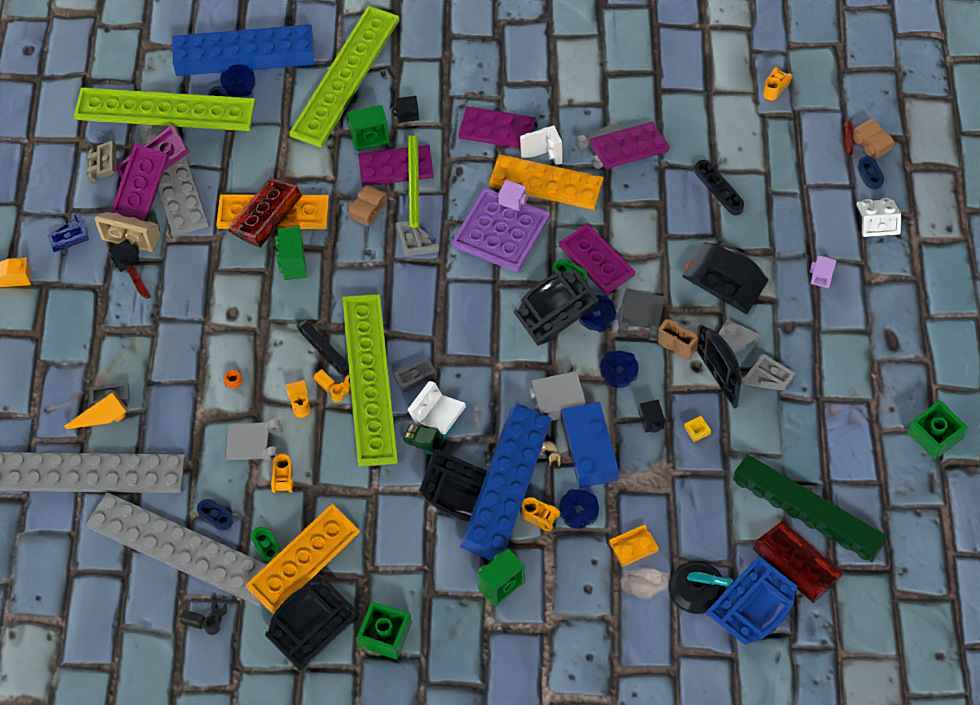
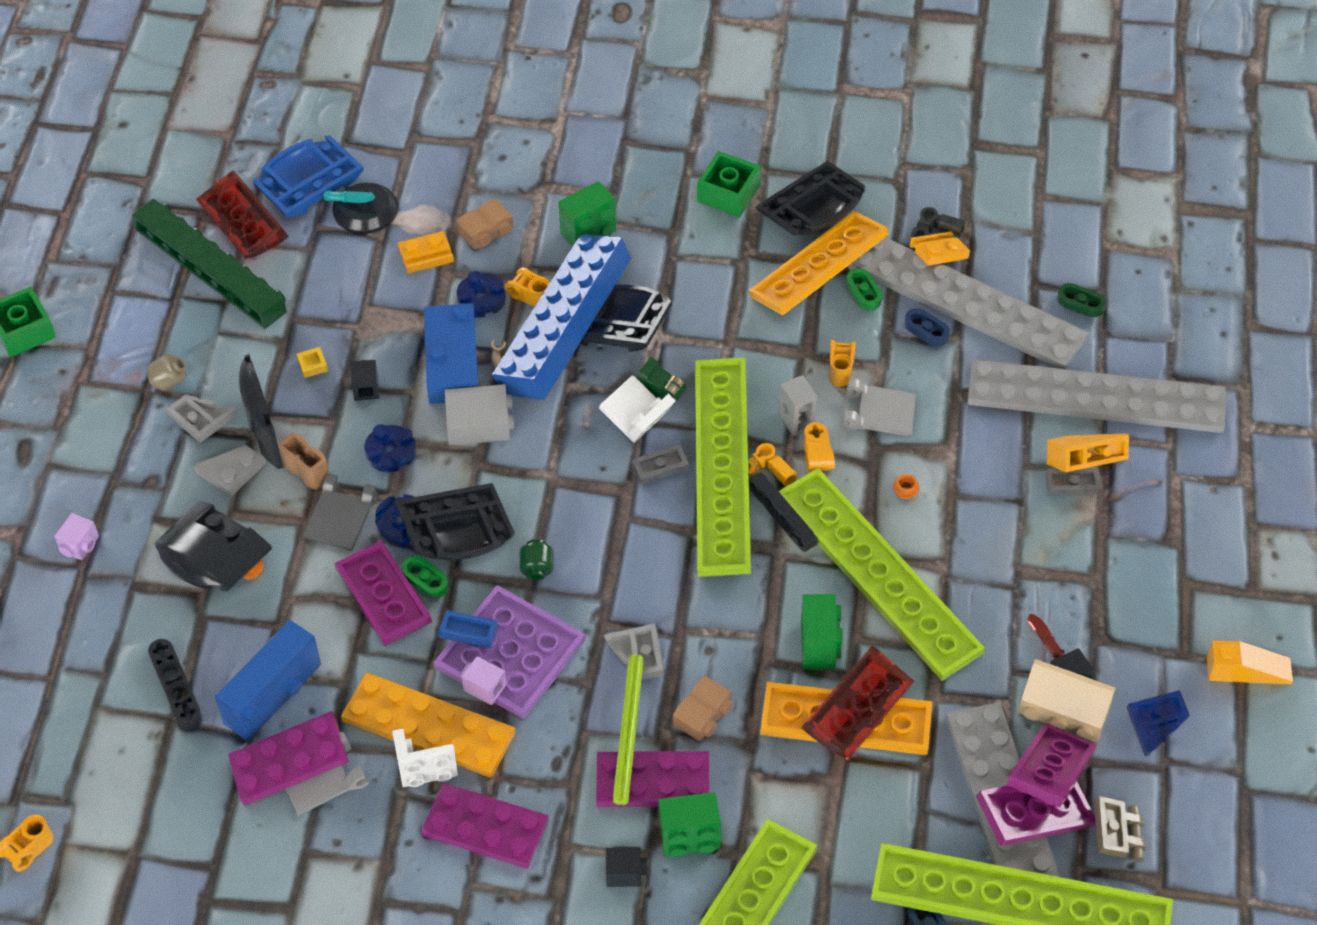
camera: 175 degrees left, 5 degrees down
none -> dark tan head [148,354,186,391]
none -> blue brick [215,619,321,741]
none -> blue tile [438,610,499,649]
none -> medium nougat brick [457,199,514,249]
none -> dark green head [519,539,554,581]
none -> light grey brick [779,375,818,436]
none -> lime plate [779,468,985,681]
none -> light orange plate [909,231,970,266]
none -> dark green plate [1057,283,1106,317]

